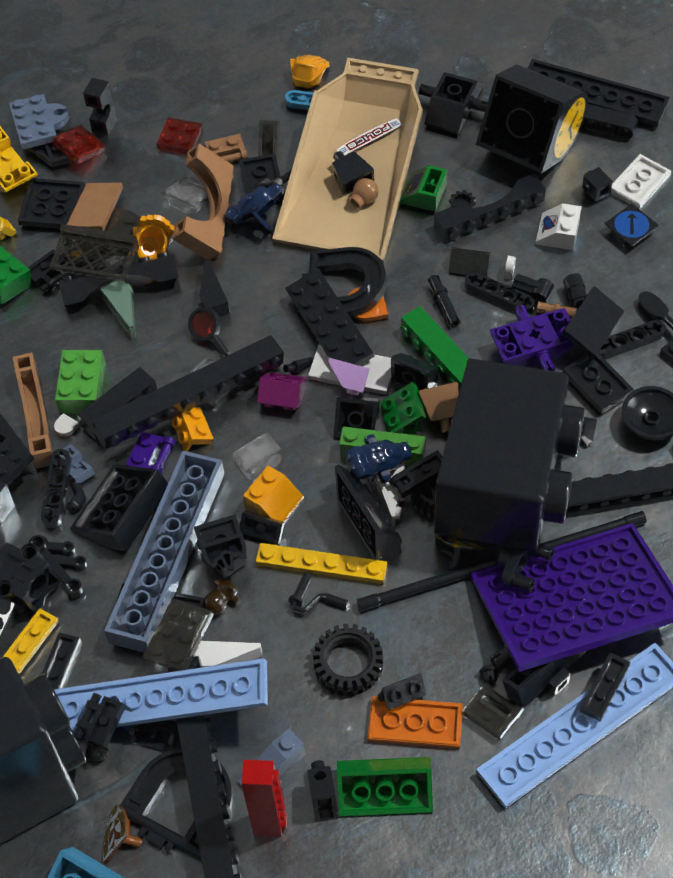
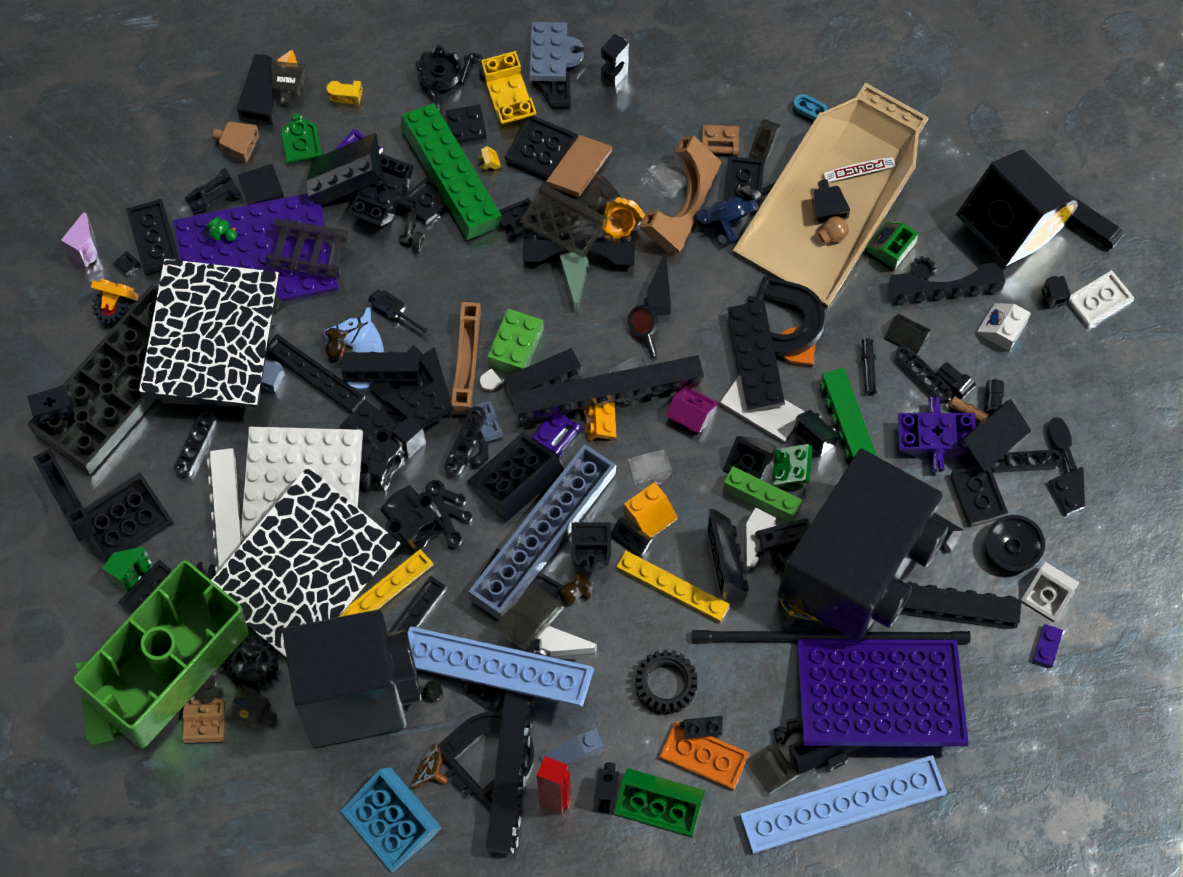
camera: 15 degrees right, 10 degrees up
clear red plate [53,125,106,164] -> none
black plate [74,693,126,748] -> none
clear red plate [156,117,203,154] -> none
black bar [283,357,313,375] -> none
black piece [288,573,349,613] -> none
light orange hair [290,55,330,89] -> none
lavender slope [328,358,370,396] -> none
dark blue piece [345,434,412,483] -> none
black slope [418,72,488,135] -> none
medium nougat torso [419,382,459,433] -> none
black connector [498,544,554,592] -> none
white tile [504,255,516,280] -> none
black plate [528,59,670,127] -> none
black plate [580,652,631,722] -> none
piece [604,204,659,246] -> none

